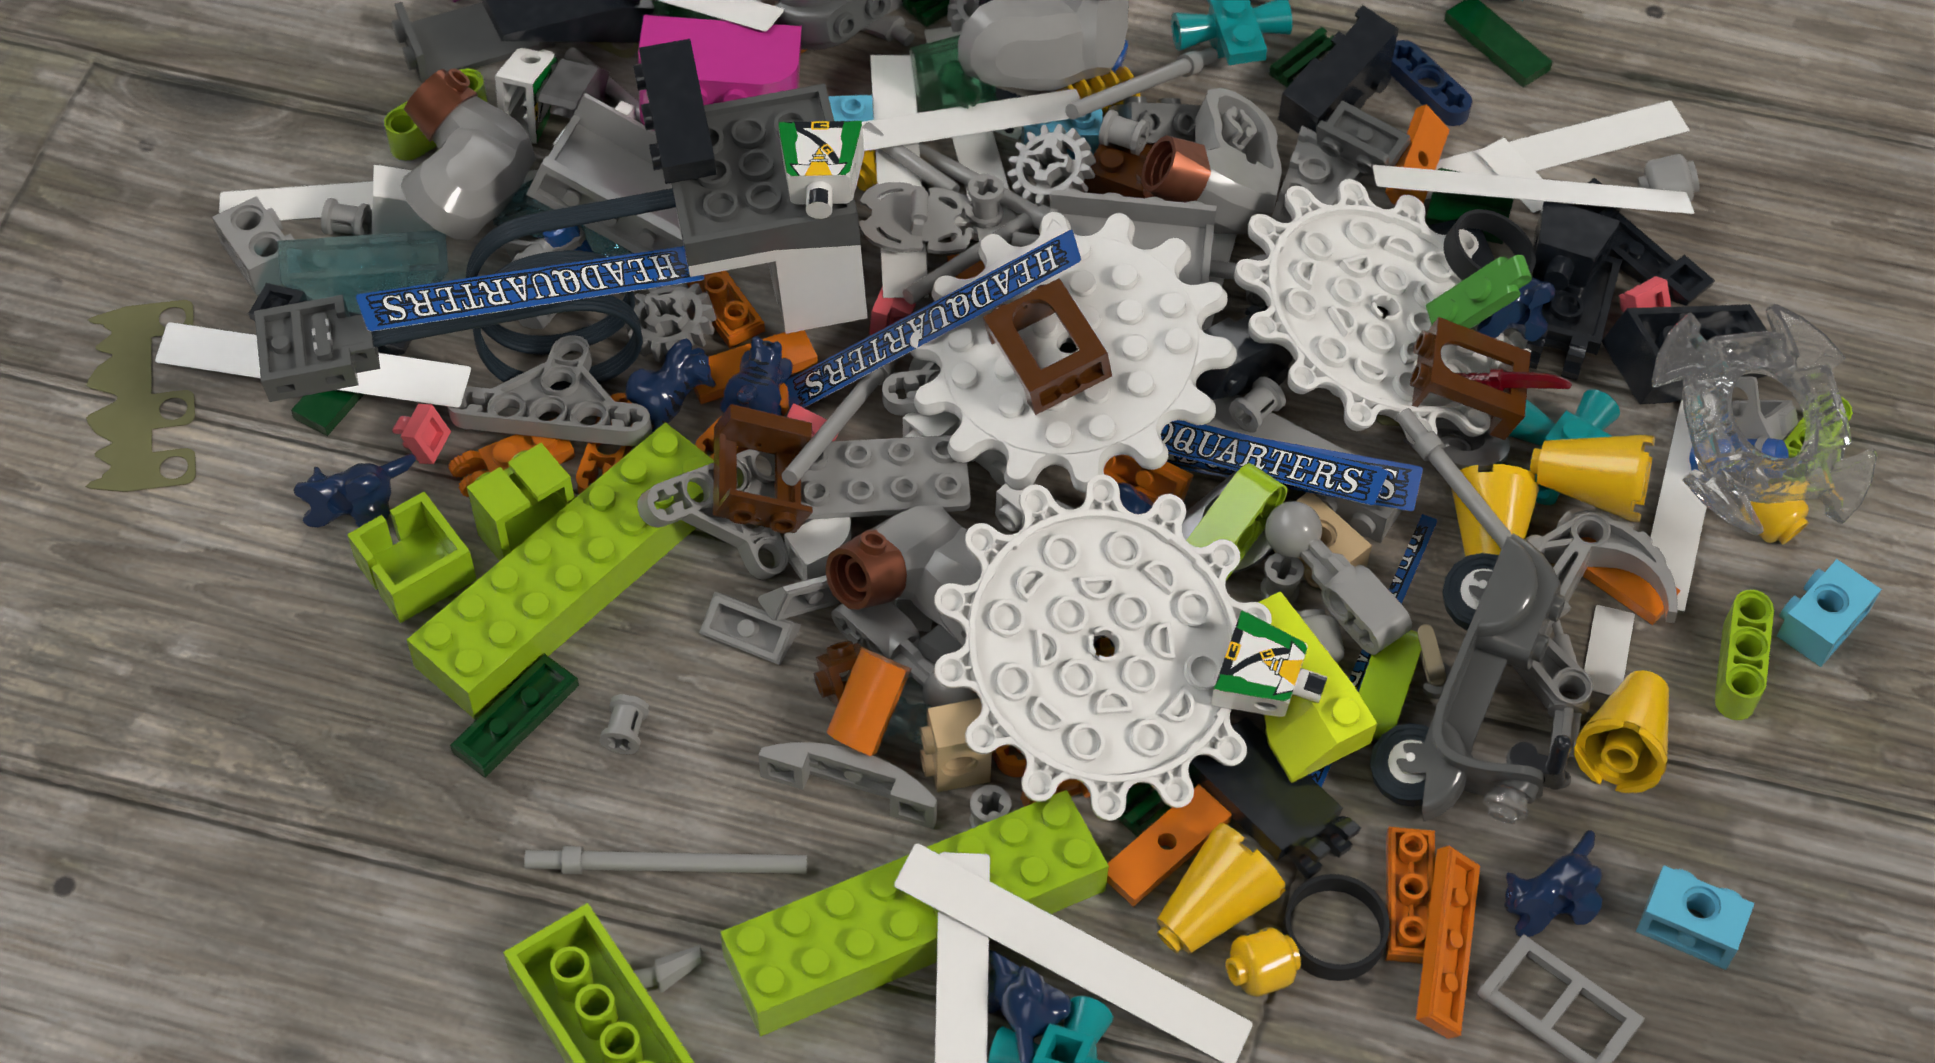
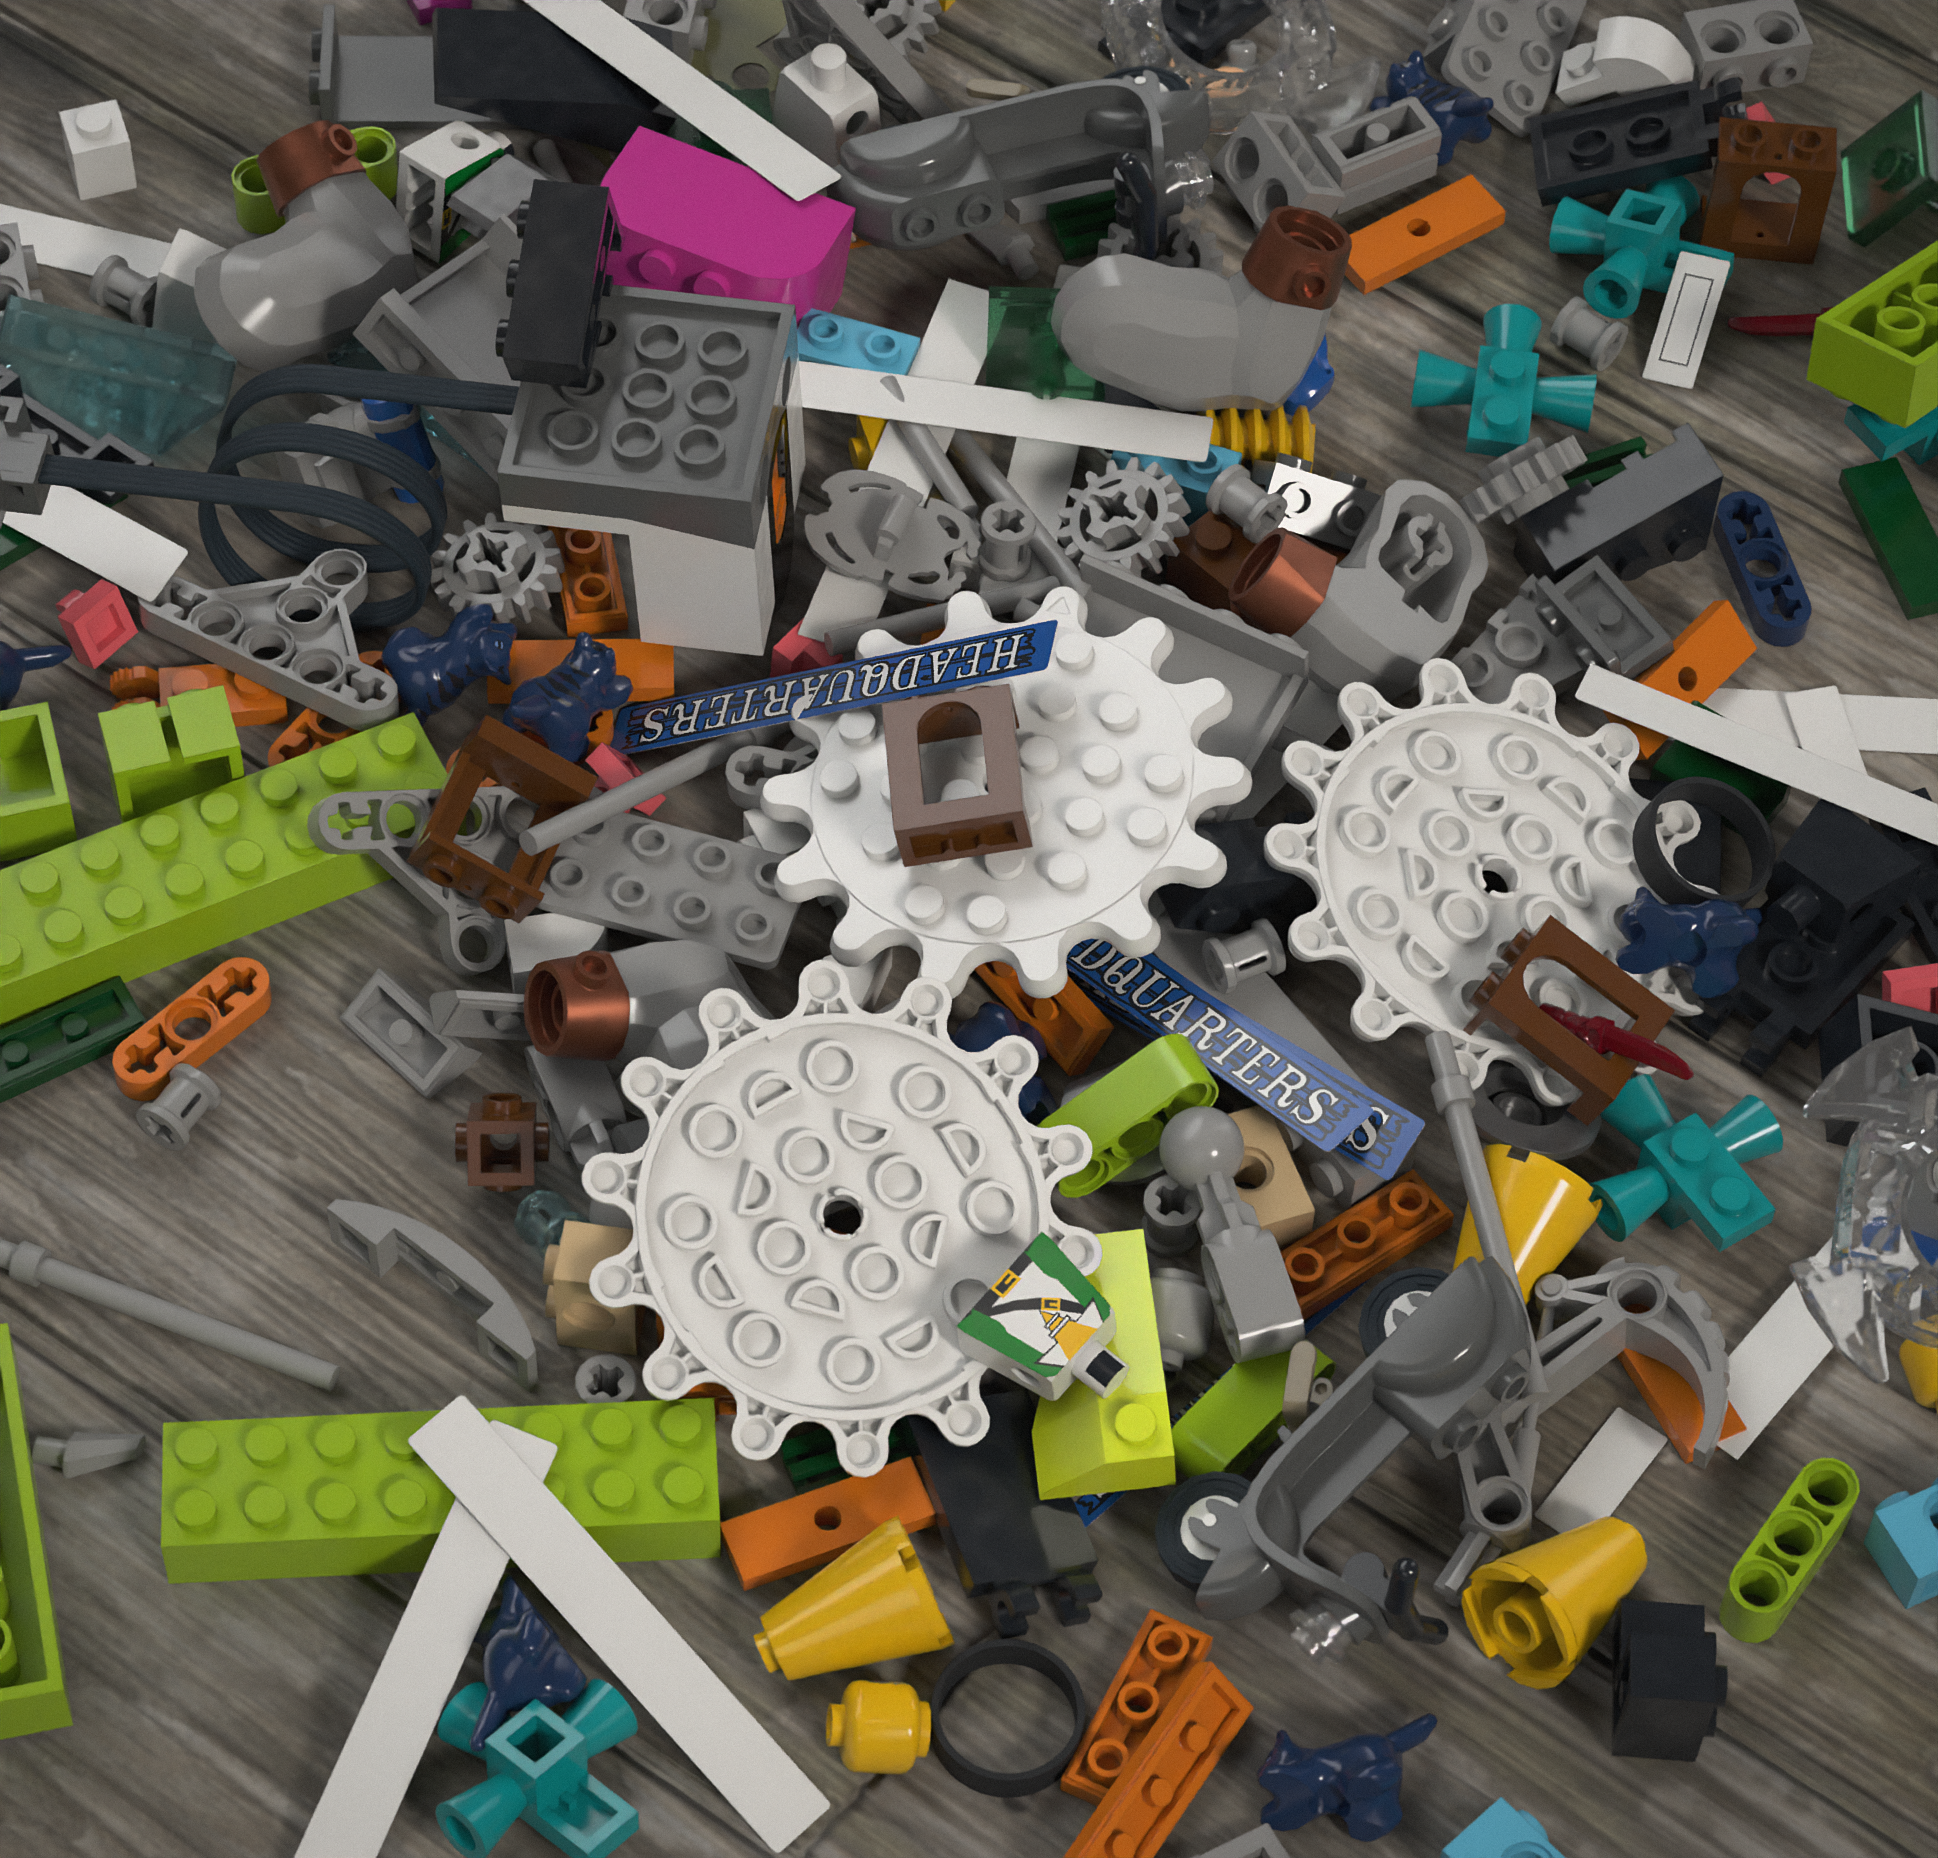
camera: 20 degrees right, 0 degrees up
sticker [356,246,704,331] -> none
torso [779,121,864,219] -> none
orange brick [826,647,912,756] -> none
light grey bar [1065,47,1218,120] -> none
bright green hinge [1425,255,1532,329] -> none
yellow cone [1530,435,1655,523] -> none
none -> white brick [59,99,137,201]
none -> orange beam [112,957,272,1101]
none -> orange tile [1280,1169,1454,1320]
none -> light grey gear [1459,435,1588,525]
none -> black brick [1612,1599,1728,1762]

